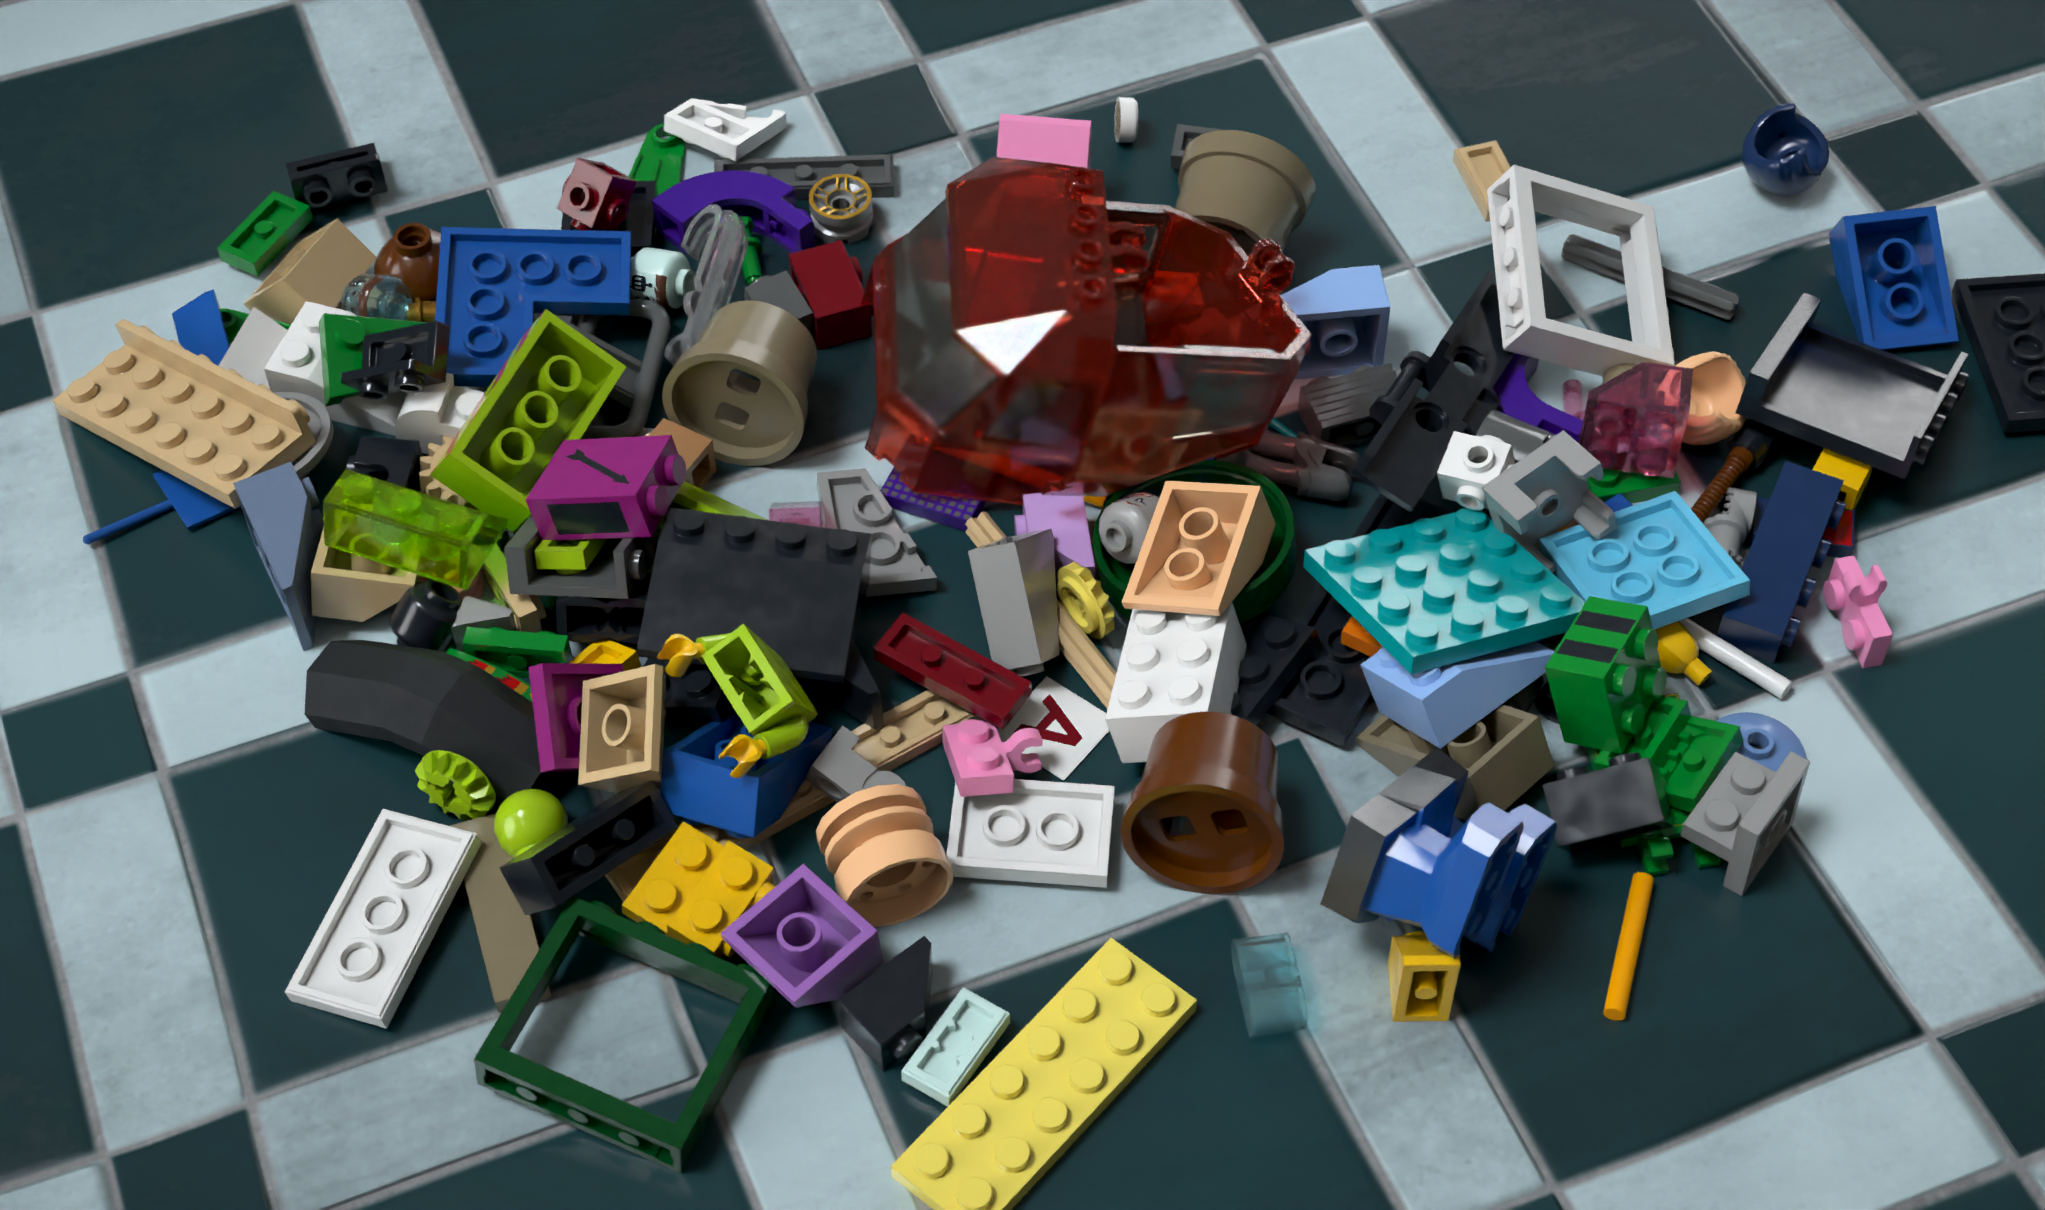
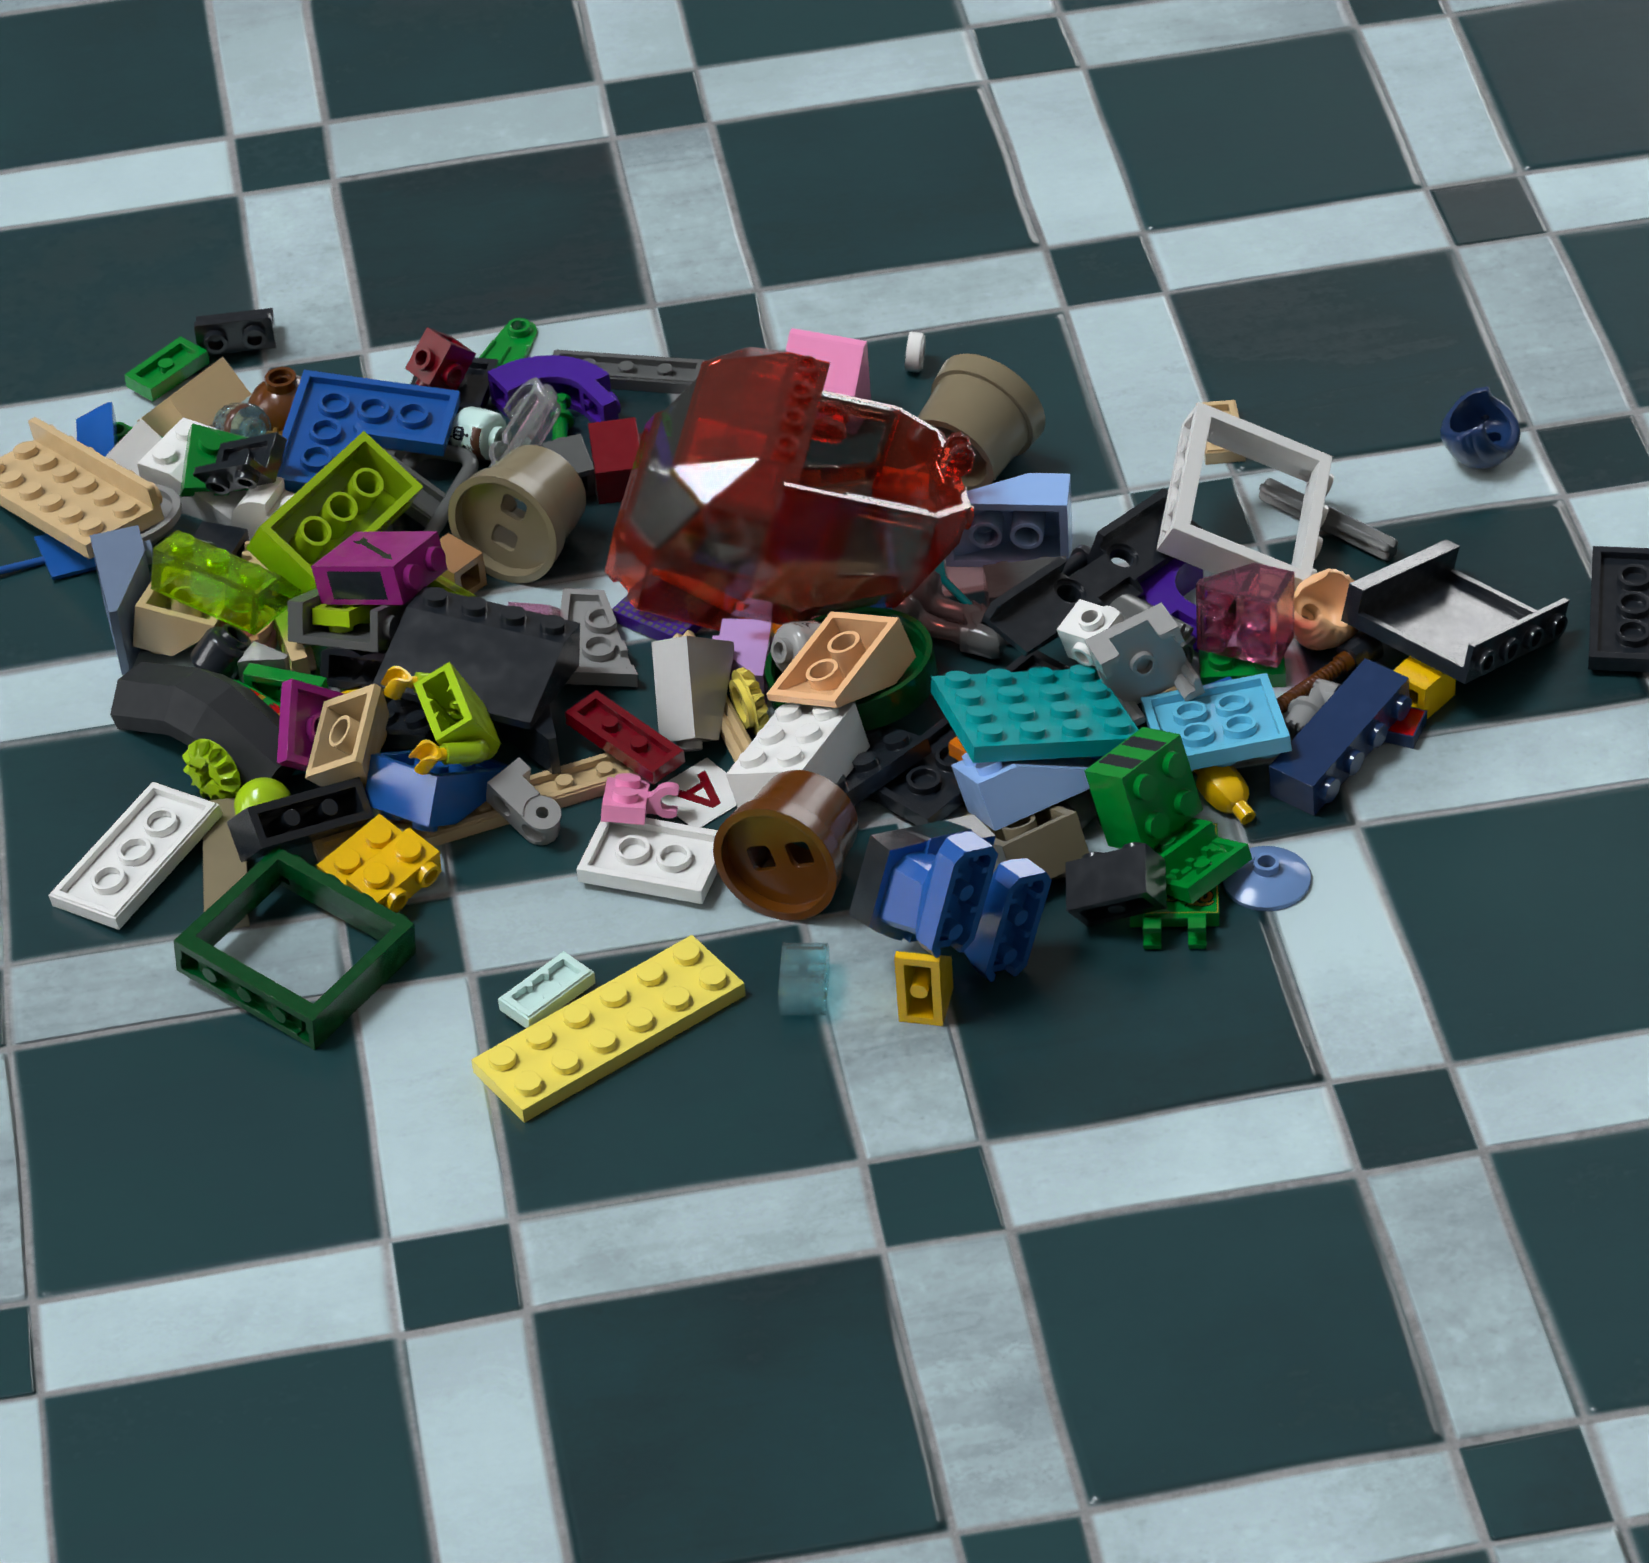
camera: 15 degrees right, 10 degrees down
white wing [664,98,787,161] -> none
medium lavender slope [721,864,883,1008] -> none
light grey wheel [809,174,873,244] -> none
light nougat wheel [816,784,953,927] -> none
black slope [838,936,933,1072] -> none
light orange bar [1603,872,1654,1021] -> none
white bar [1679,618,1793,699] -> none
light grey bracket [1681,751,1810,896] -> none
bright pink plate [1823,555,1893,669] -> none
blue slope [1829,206,1959,351] -> none

